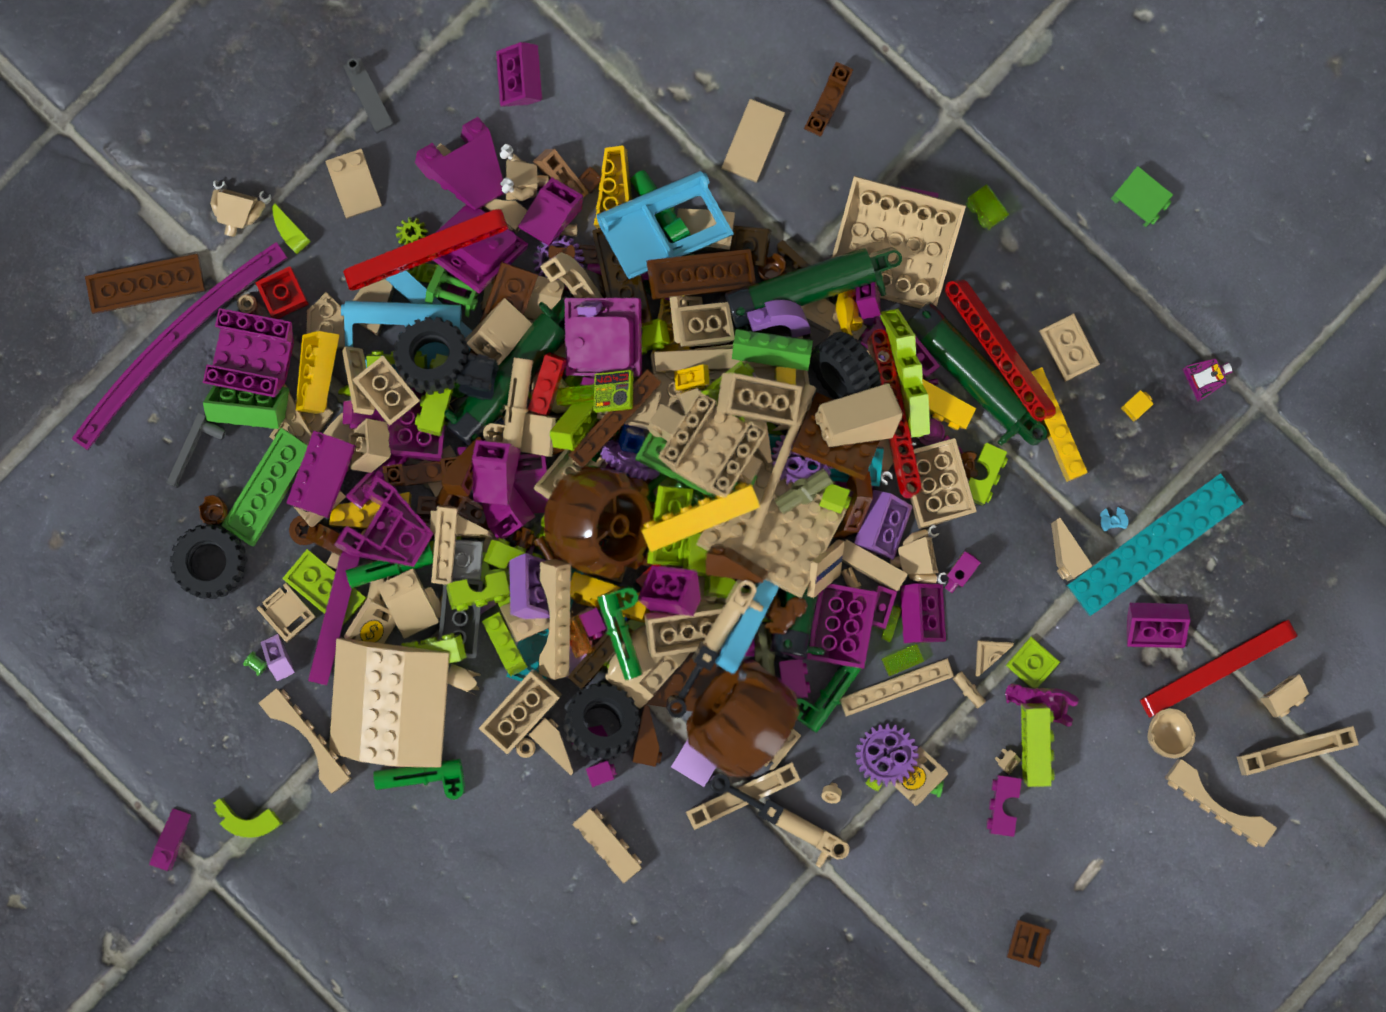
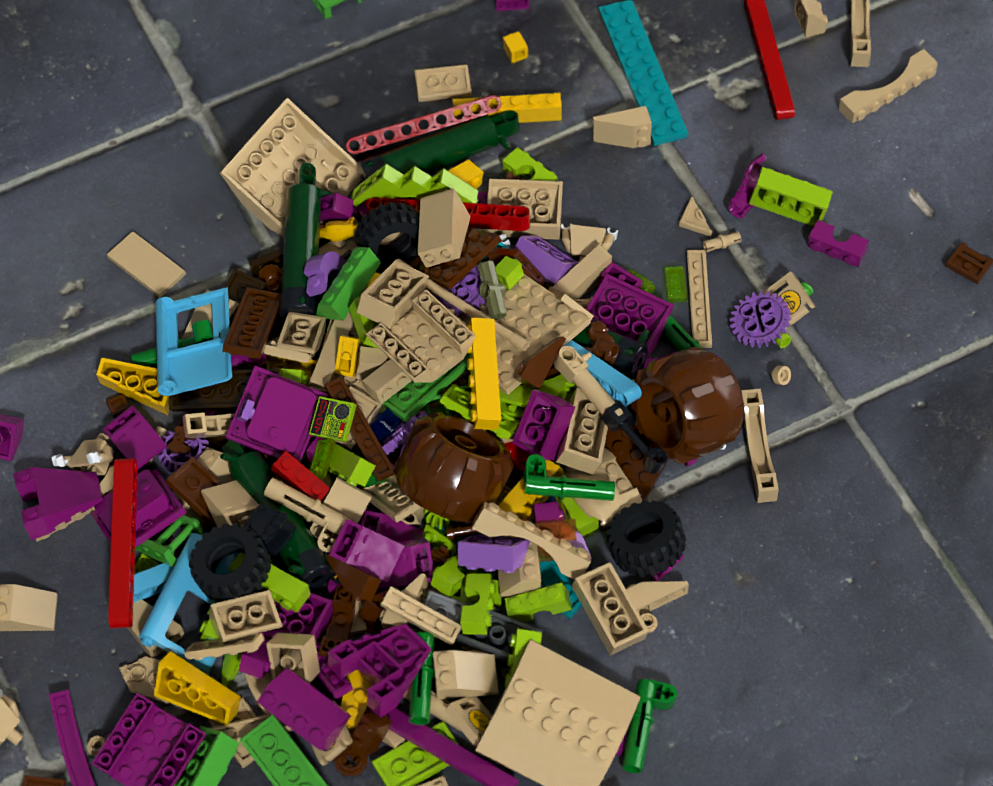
camera: 65 degrees left, 25 degrees down
red brick [255,266,309,319] -> none
lime piece [272,204,311,255] -> none
lime gear [396,217,428,245] -> none
tan piece [447,664,480,696] -> none
medium nougat slope [533,149,589,198] -> none
dark brown plate [568,620,634,689] -> none
tan wedge [573,808,642,883] -> none
magenta brick [586,761,617,787] -> none
reddish brown slope [633,705,662,767] -> none
lavender slope [671,740,716,787] -> none
tan piece [709,773,849,867] -> none
reddish brown slope [804,61,853,137] -> none
magenta slope [900,584,946,643] -> none
magenta torso [943,549,981,593] -> none
clear neon green brick [967,184,1009,230] -> none
tan tile [995,749,1021,775] -> none
lime tile [1005,637,1060,688] -> none
medium azure piece [1100,507,1128,531] -> none
magenta slope [1127,603,1190,648] -> none
tan cylinder [1147,708,1195,759] -> none

